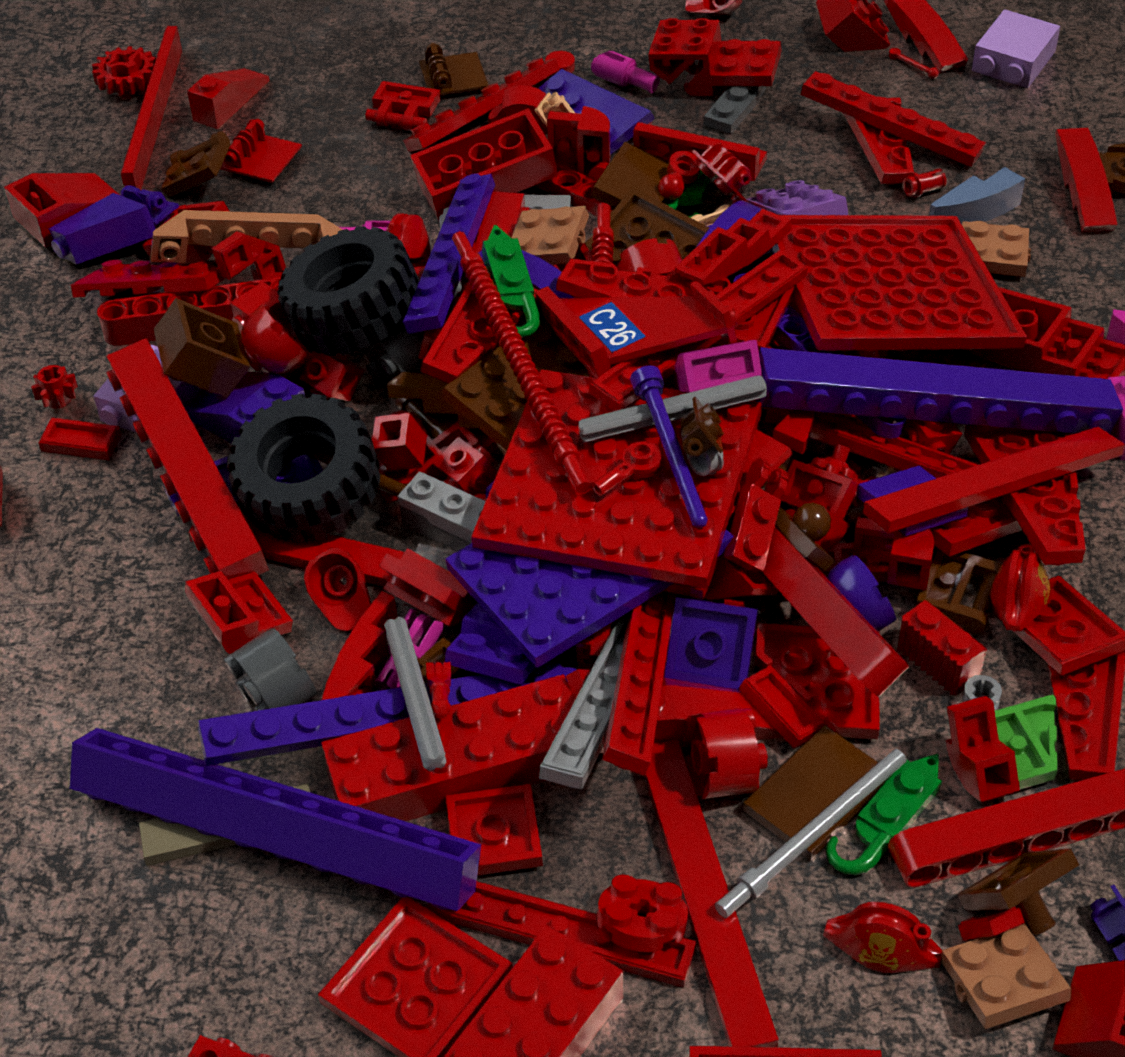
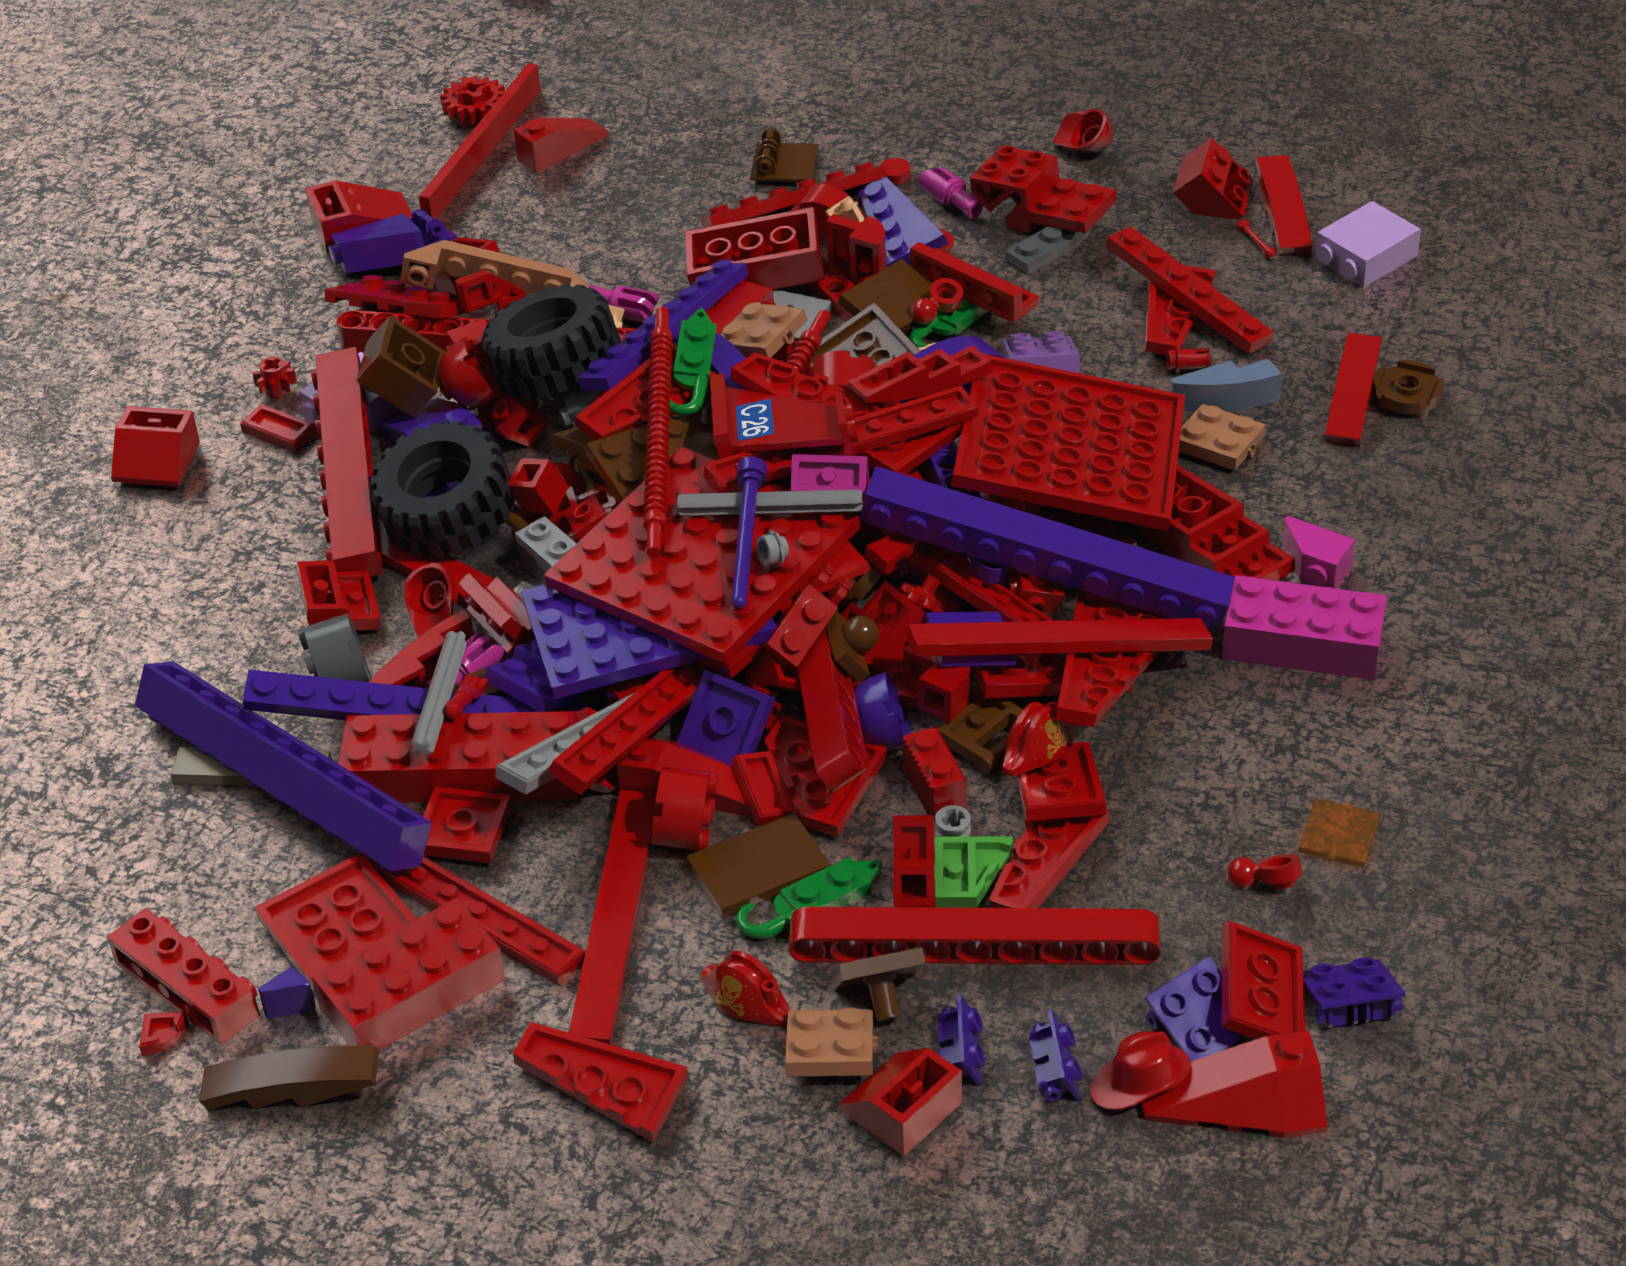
camera: 20 degrees right, 5 degrees down
reddish brown plate [161,131,230,198] -> none
red hinge [220,118,302,183] -> none
red plate [365,81,441,131] -> none
red hat [386,213,431,259] -> none
red plate [592,441,663,496] -> none
red plate [596,874,688,952] -> none
reddish brown hinge [680,396,724,457] -> none
red hinge [692,142,752,203] -> none
light grey bar [715,749,906,918] -> none
red tile [958,906,1025,940] -> none

